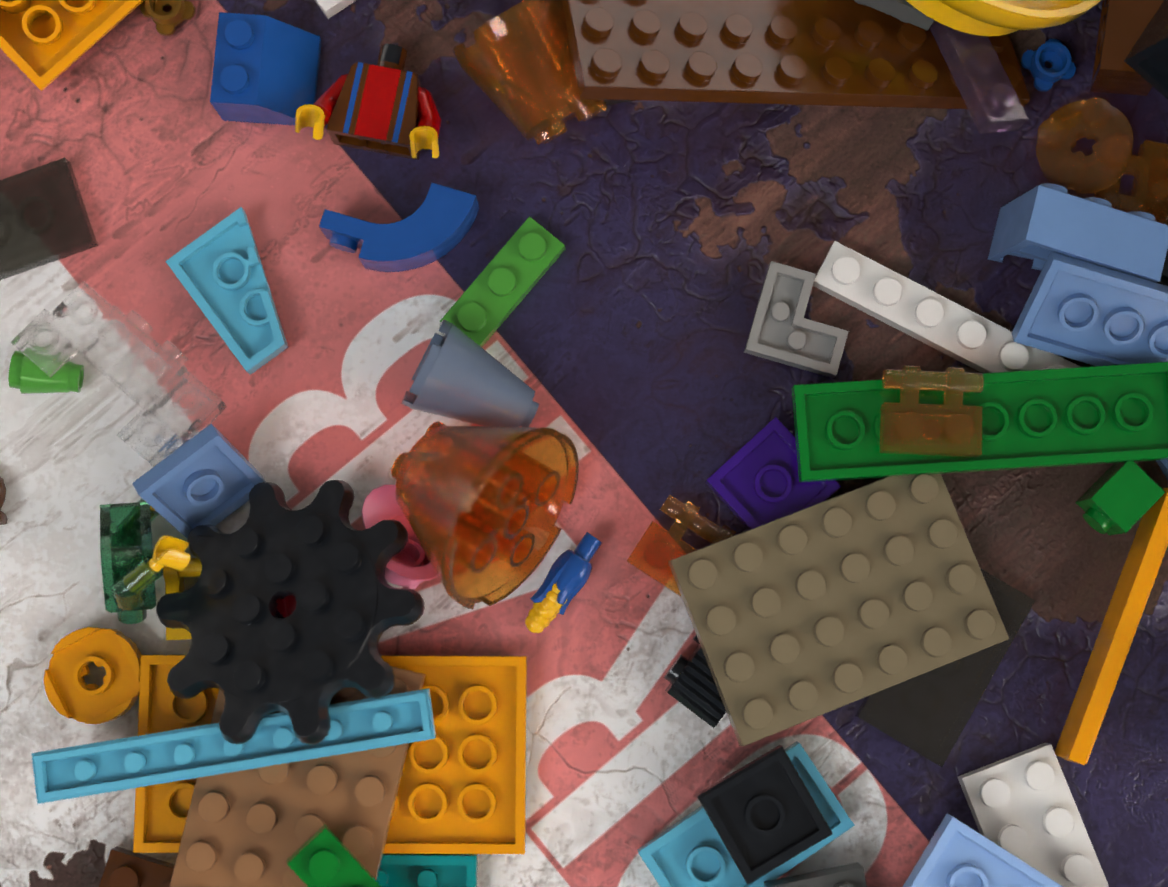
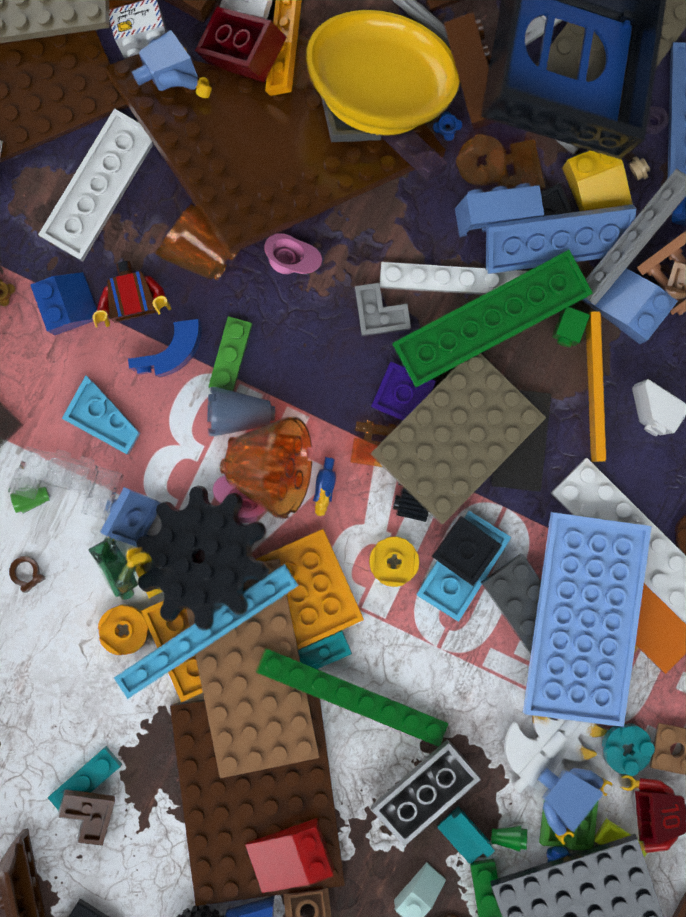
camera: 25 degrees left, 5 degrees up
clear orange plate [880,365,984,457] -> none
none -> bright pink piece [264,233,322,274]
none -> yellow plate [369,536,419,587]

